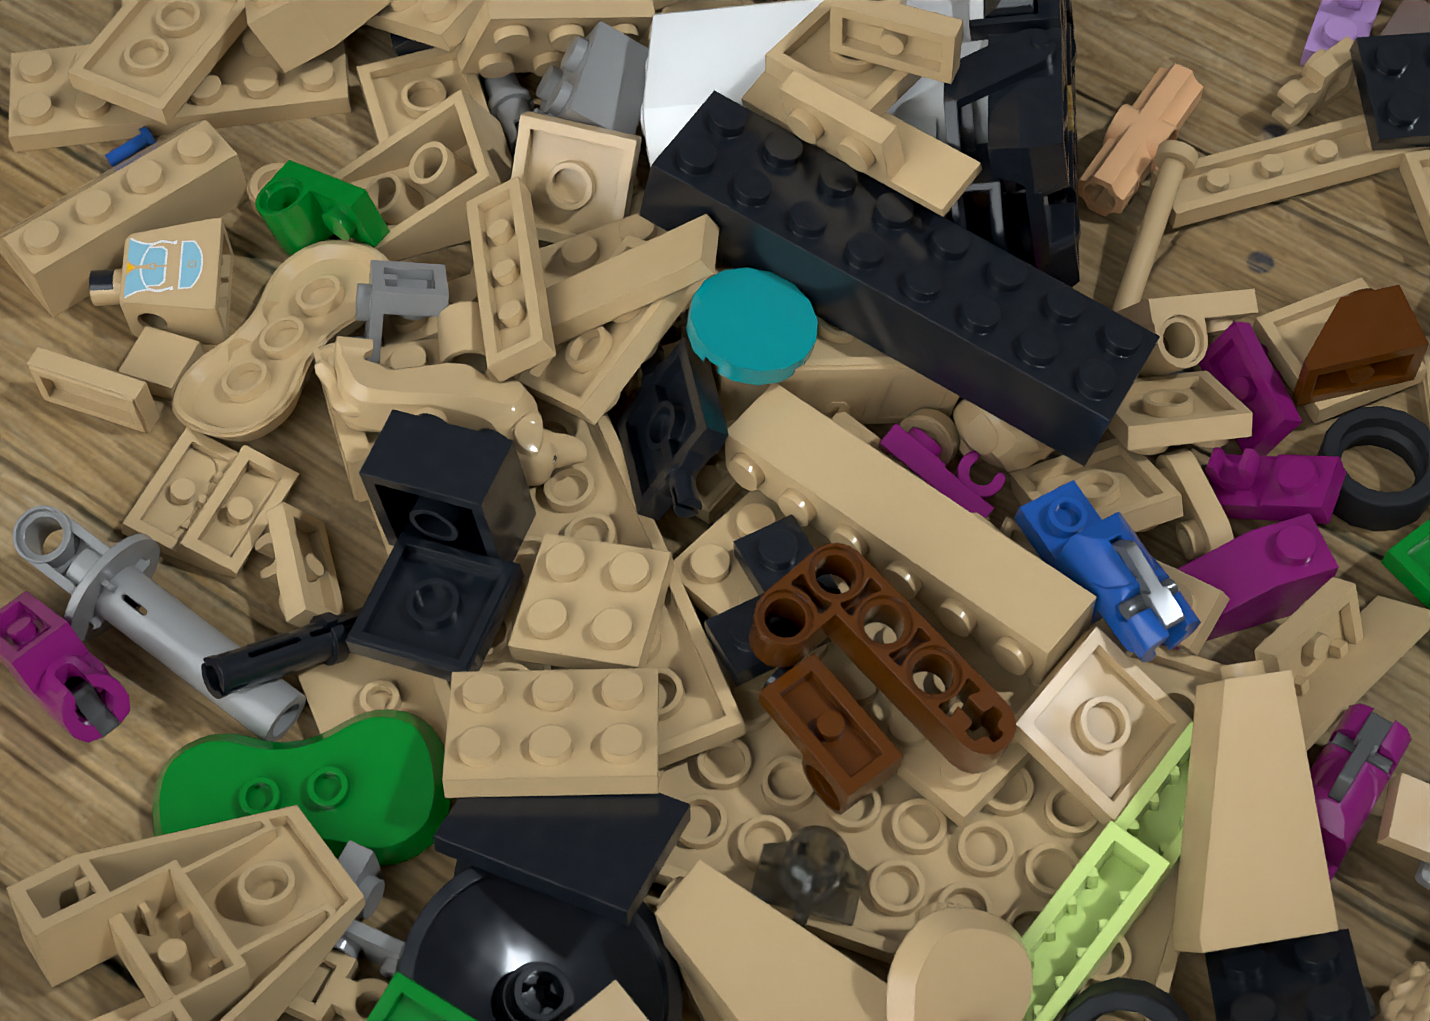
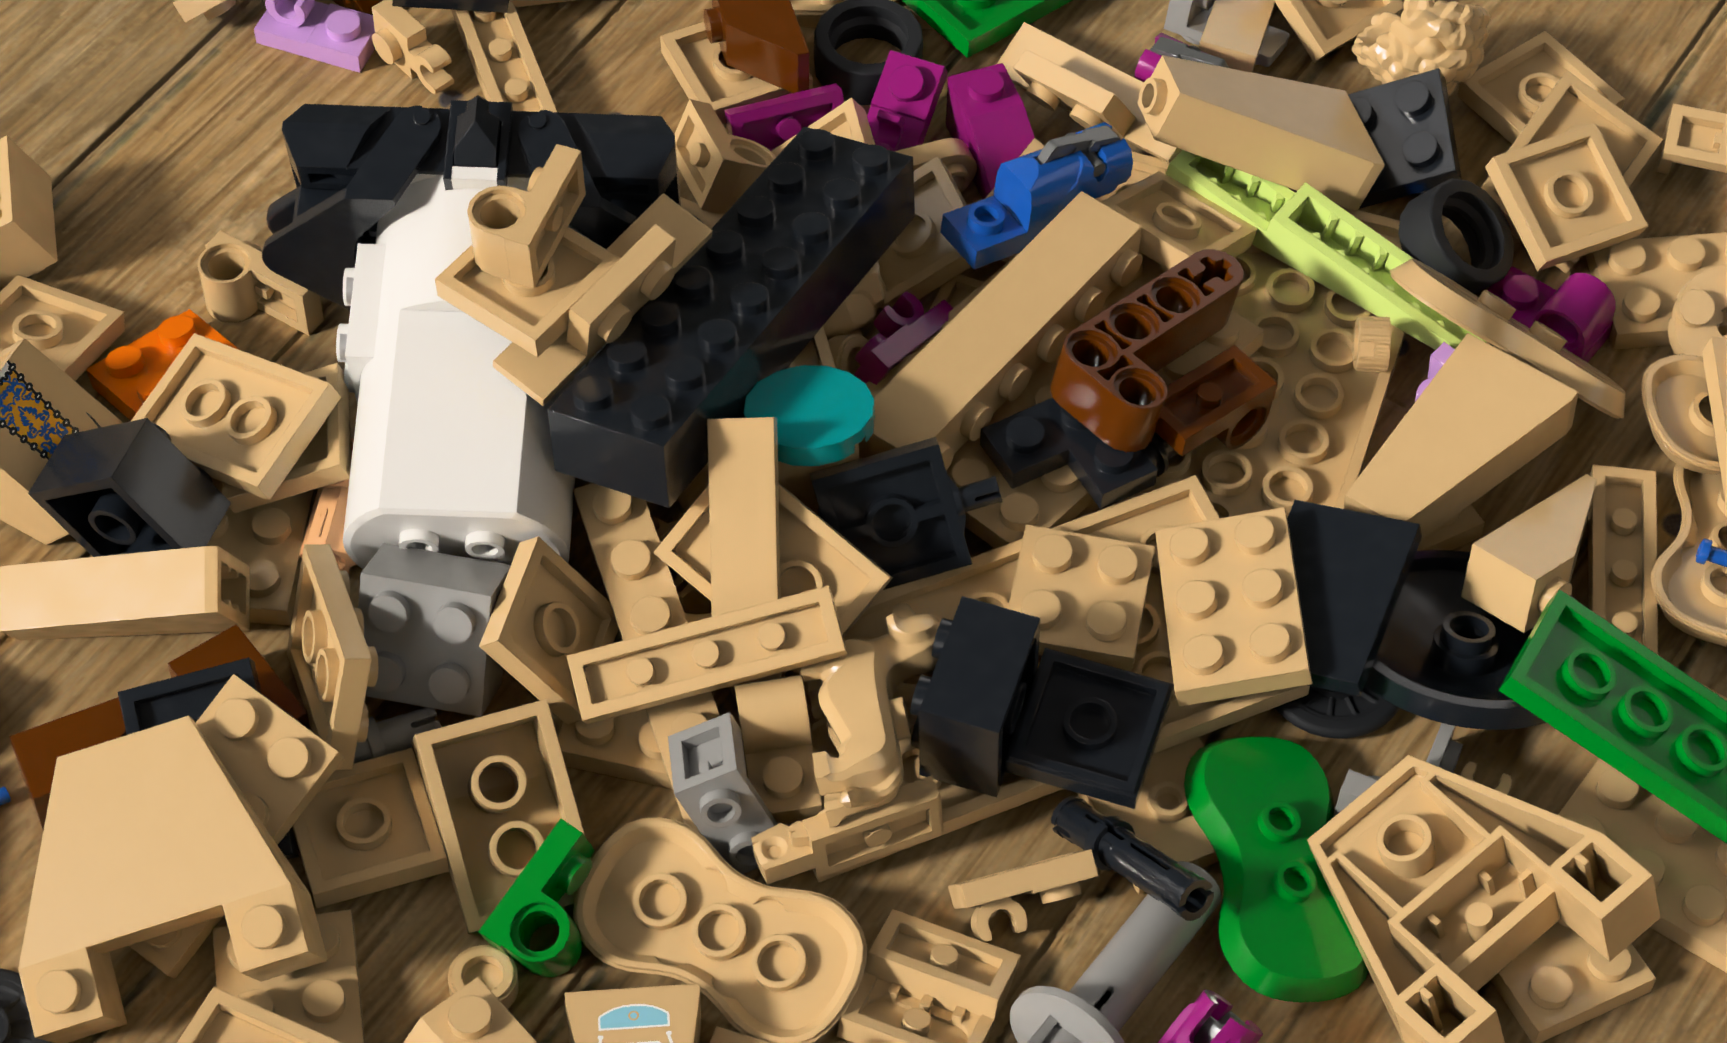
camera: 95 degrees left, 5 degrees down
clear smoke piece [750,825,868,928] -> none

